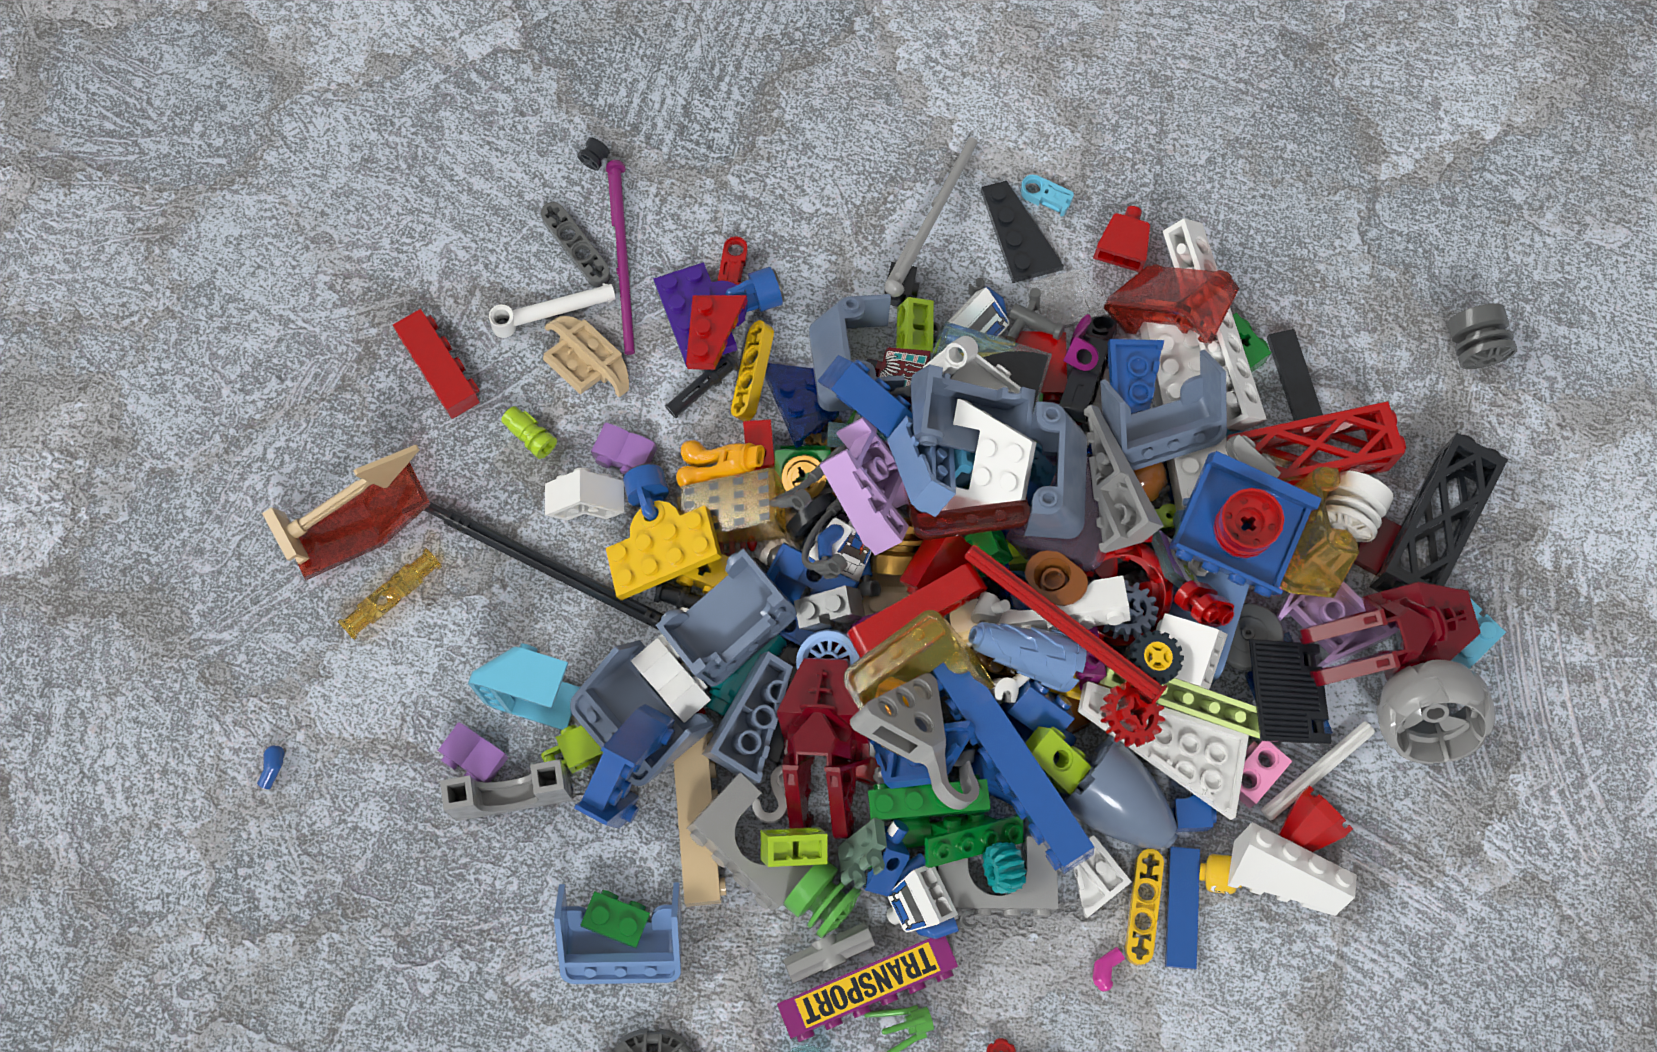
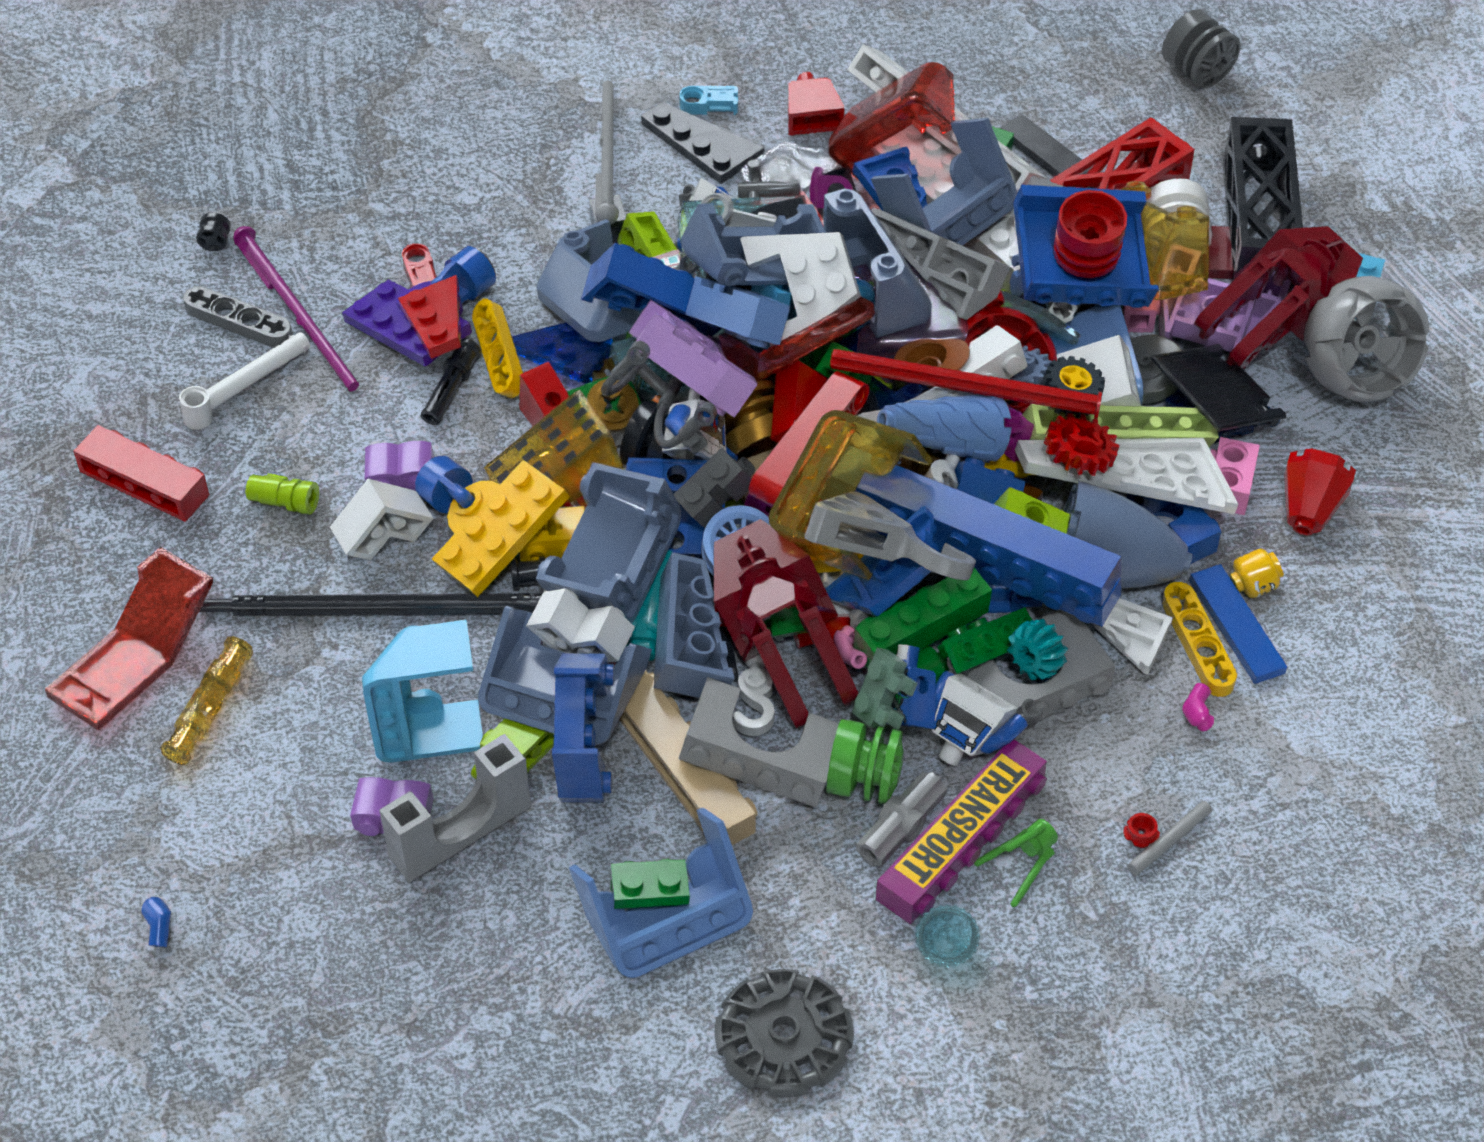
camera: 25 degrees left, 20 degrees down
tan piece [262,445,419,565] -> none
tan plate [543,316,629,397] -> none
light orange piece [676,440,765,490] -> none
lime brick [761,827,827,867] -> none
light grey piece [971,592,1010,624] -> none
red brick [1174,580,1234,627] -> none
white wedge [1227,822,1357,916] -> none
white axle [1261,722,1375,821] -> none
none -> bright pink arm [833,626,867,669]

